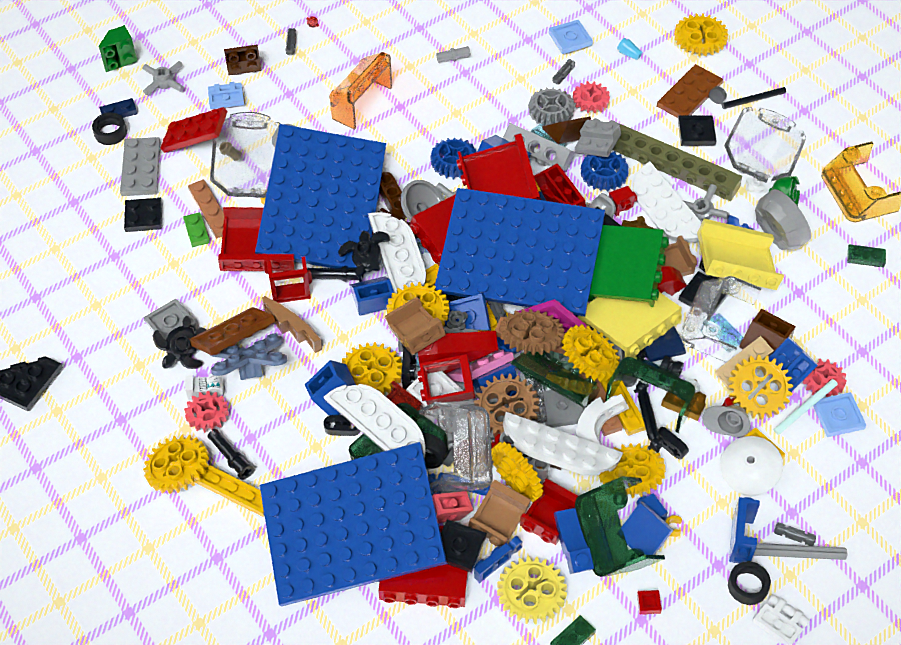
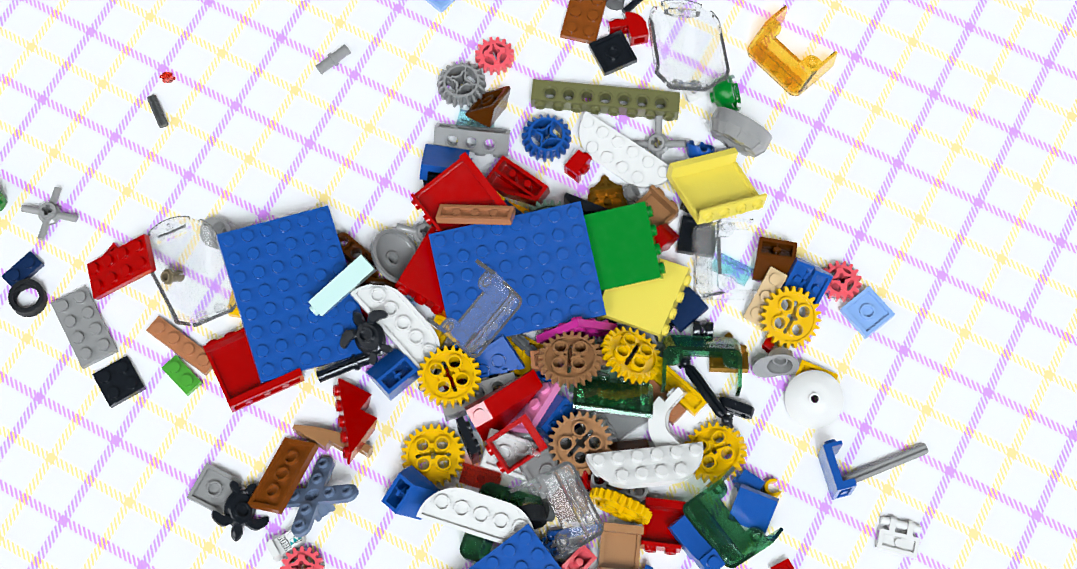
camera: 25 degrees left, 15 degrees up
light blue plate [208,81,244,109] -> none
reddish brown slope [224,44,262,76] -> none
red piece [263,257,312,303] -> none
black beam [323,415,361,436] -> none
clear orange windscreen [329,52,392,130] -> none
medium nougat panel [385,297,446,355] -> none
blue gear [430,137,477,180] -> none
dark grey plate [447,311,468,330] -> none
dark grey axle [552,59,575,85] -> none
light grey plate [574,118,621,157] -> none
light grey piece [586,193,616,219] -> none
black tyre [727,561,771,605] -> none
light aqua bar [773,379,838,435] -> none
dark grey axle [774,522,816,546] -> none
clear green plate [847,244,886,268] -> none
none -> light aqua slope [308,255,377,317]
none -> red slope [333,378,377,465]
none -> clear windscreen [427,259,522,358]
none -> nougat plate [435,204,516,225]
none -> clear piece [513,439,541,458]
none -> red brick [608,12,649,46]

